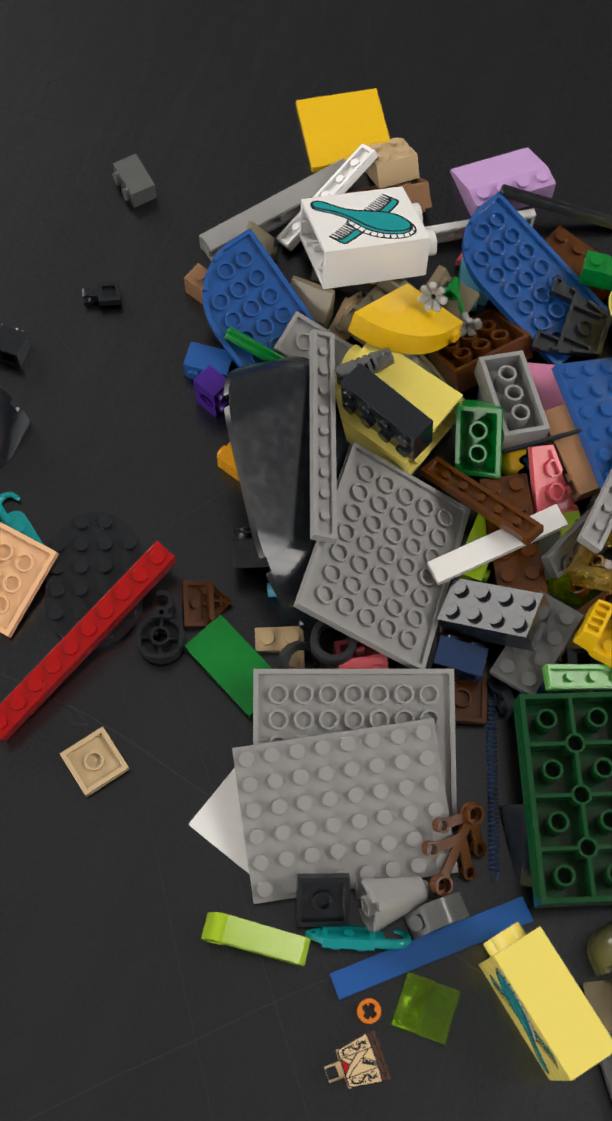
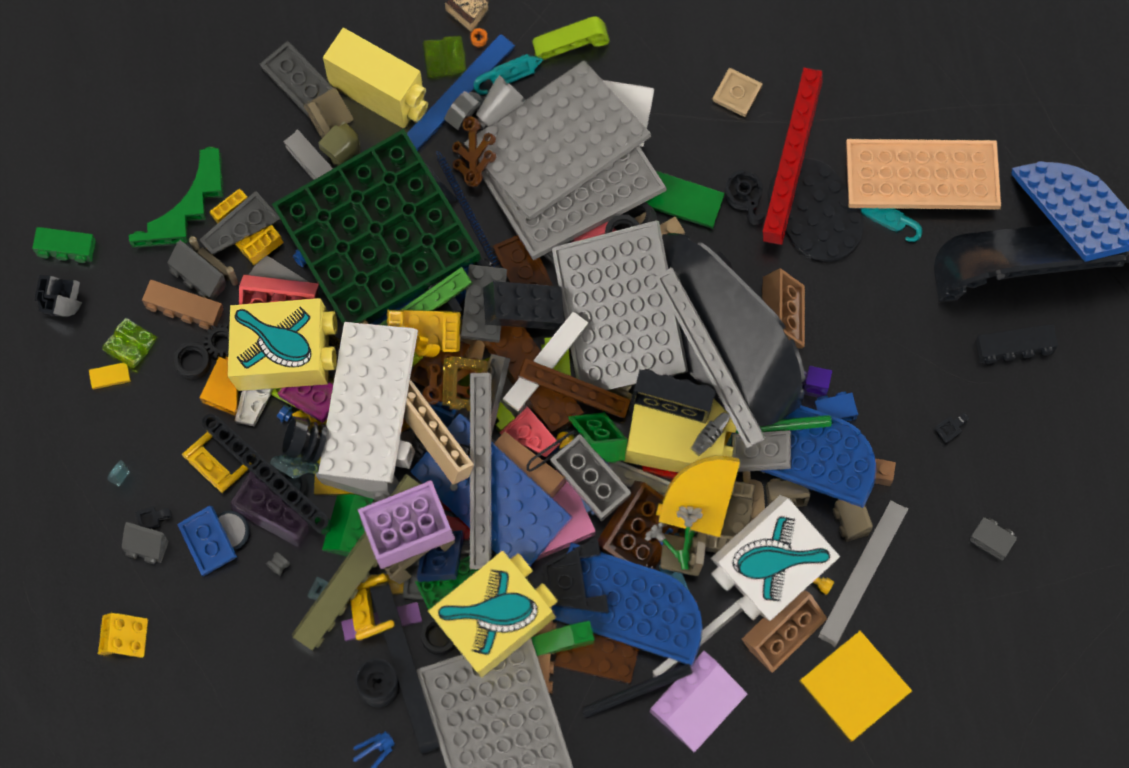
camera: 155 degrees right, 5 degrees up
reddish brown slope [181,580,233,629] -> none
white tile [275,143,379,251] -> none
black plate [296,873,350,927] -> none
tan piece [365,138,419,189] -> none
dark blue brick [431,635,489,683] -> none
none -> medium nougat slope [762,268,805,348]

